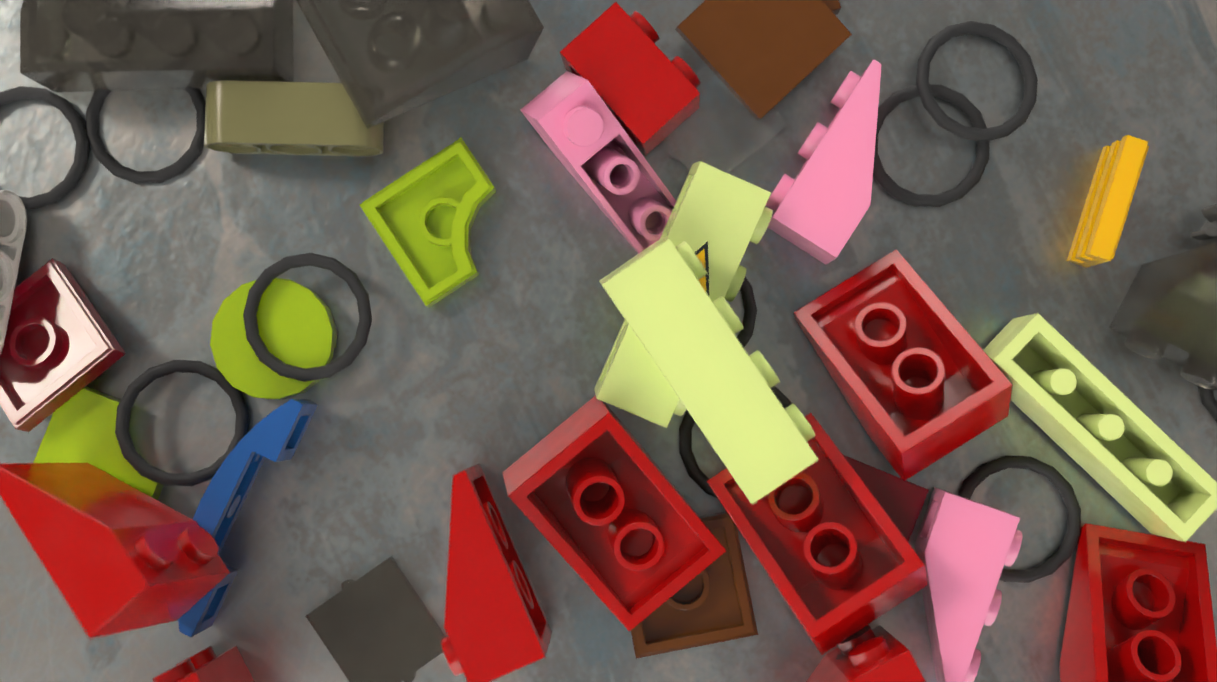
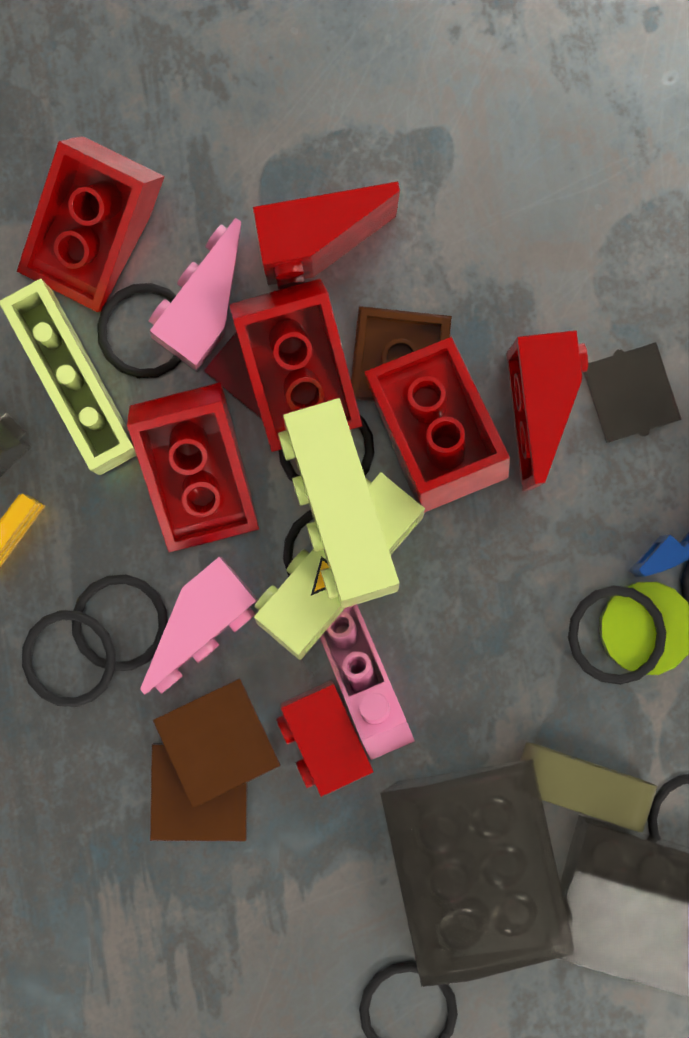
camera: 170 degrees left, 0 degrees up
lime tile [359,138,497,308] -> none

